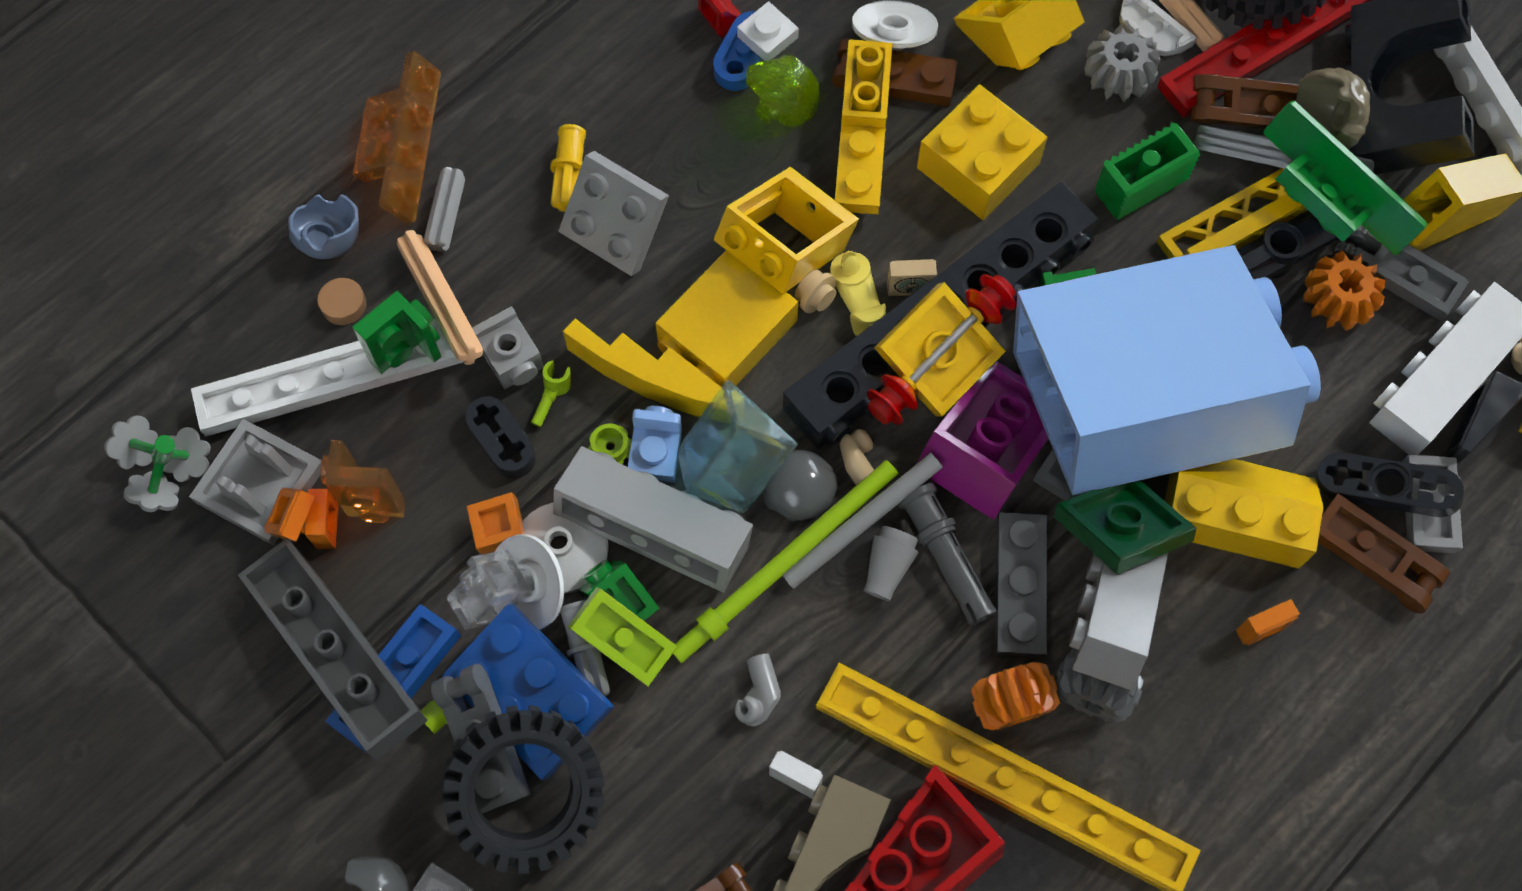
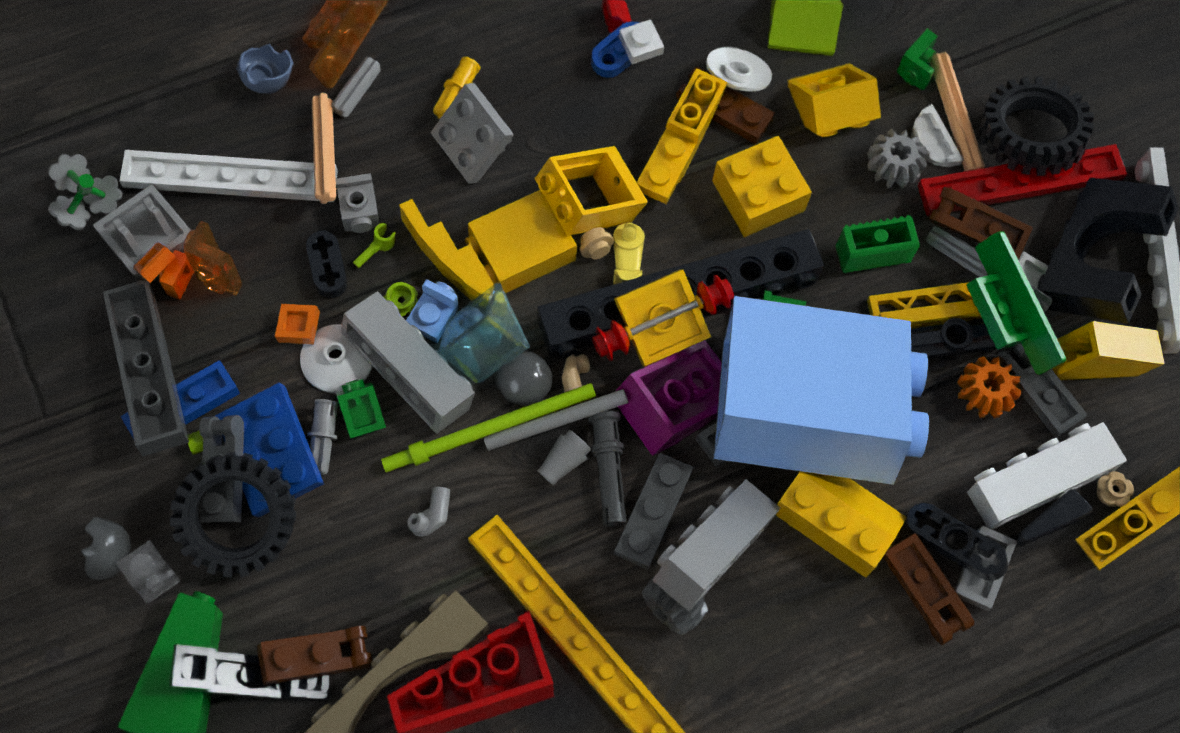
camera: 15 degrees right, 0 degrees up
medium nougat tile [318,278,366,325] -> none
green bracket [352,290,442,375] -> none
clear brick [446,550,531,630] -> none
white dish [490,534,564,630] -> none
lime plate [567,587,677,687] -> none
clear neon green hair [746,55,820,126] -> none
white tile [769,751,823,799] -> none
tan tile [887,259,937,296] -> none
orange gear [971,662,1060,730] -> none
dark green tile [1054,480,1197,575] -> none
orange tile [1236,599,1300,646] -> none
dark tan hair [1296,68,1370,149] -> none

